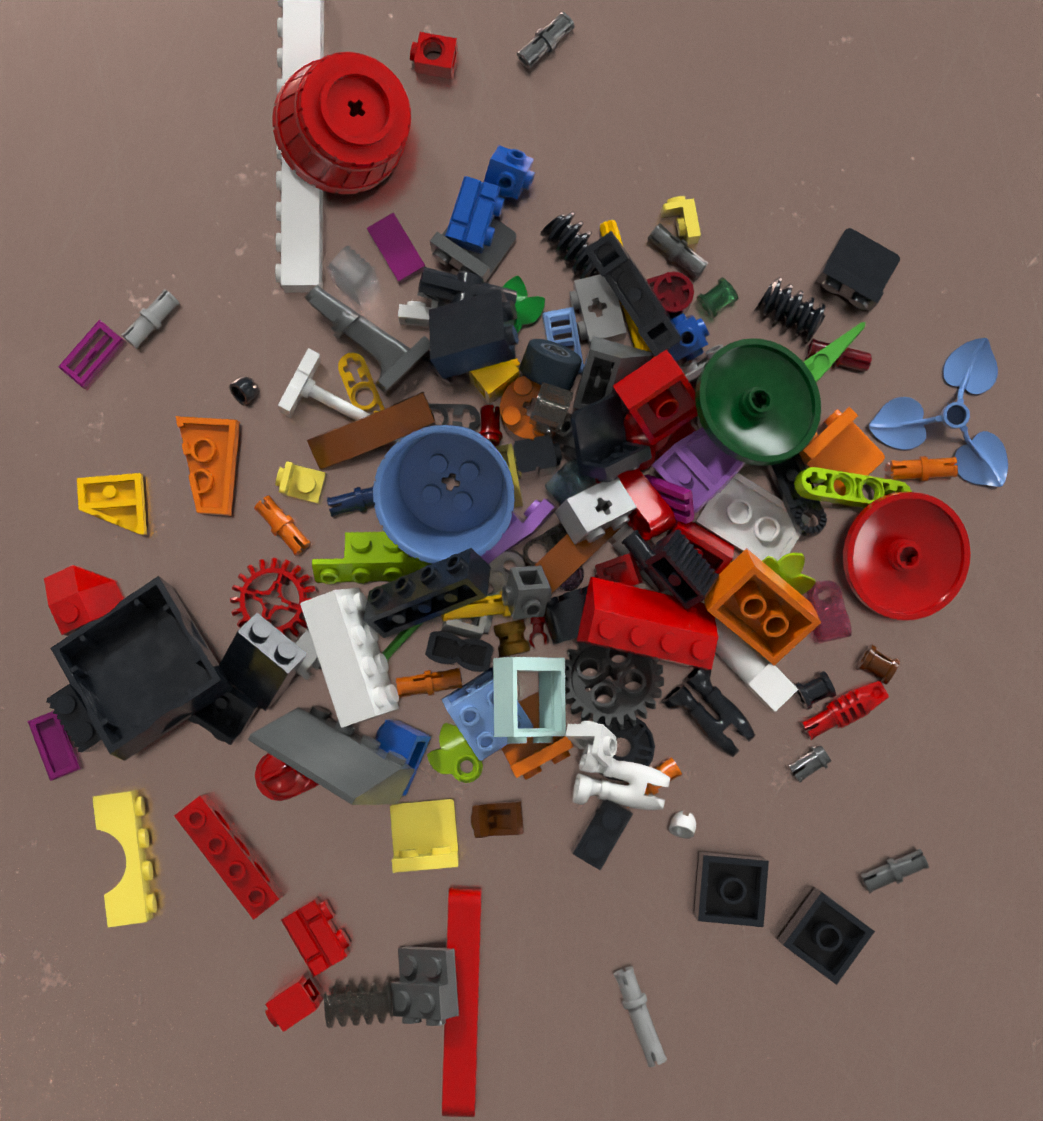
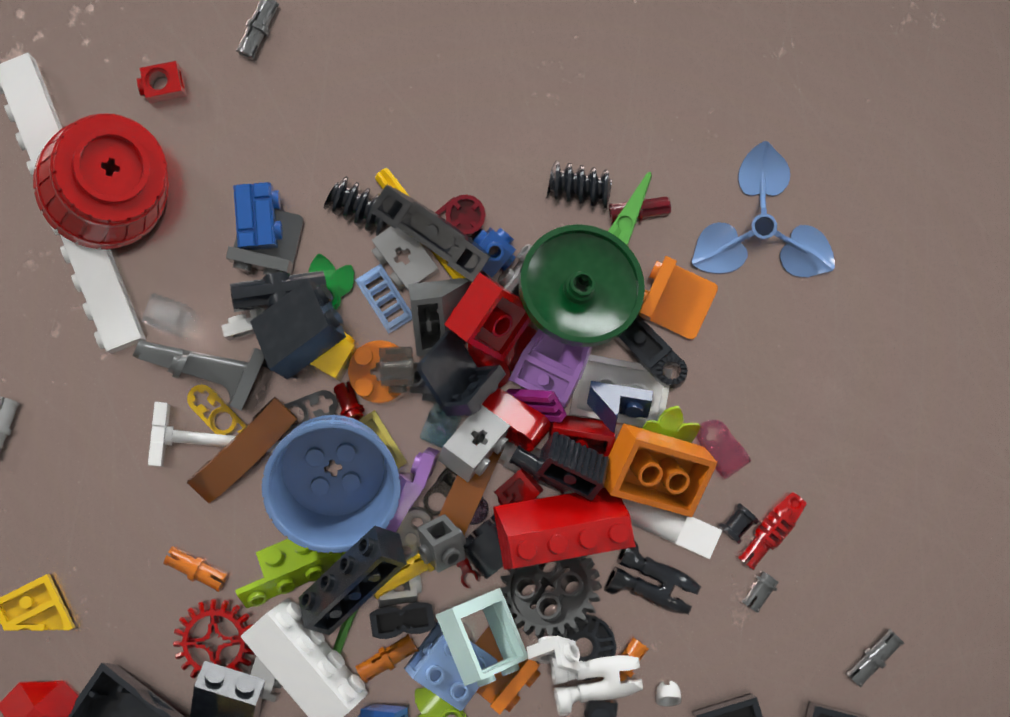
camera: 15 degrees left, 0 degrees up
orange wing [175,416,240,516] -> none
black hinge [229,377,258,405] -> none
light yellow bracket [275,461,327,504] -> none
dark blue pin [327,486,375,517] -> none
magenta tile [367,212,426,284] -> none
blue brick [484,145,535,199] -> none
pearl gold wheel [493,619,531,657] -> none
black brick [513,435,562,481] -> none
black wheel [519,339,582,391] -> none
dark grey pin [647,223,709,279] -> none
light yellow bracket [661,196,701,245] -> none
clear green bush [696,277,739,319] -> none
lime beam [794,467,912,508] -> none
black bracket [816,228,900,312] -> none
red dish [843,491,971,620] -> none
reddish brown bush [858,644,900,685] -> none
orange pin [890,456,958,482] -> none
none -> dark blue slope [587,381,653,433]

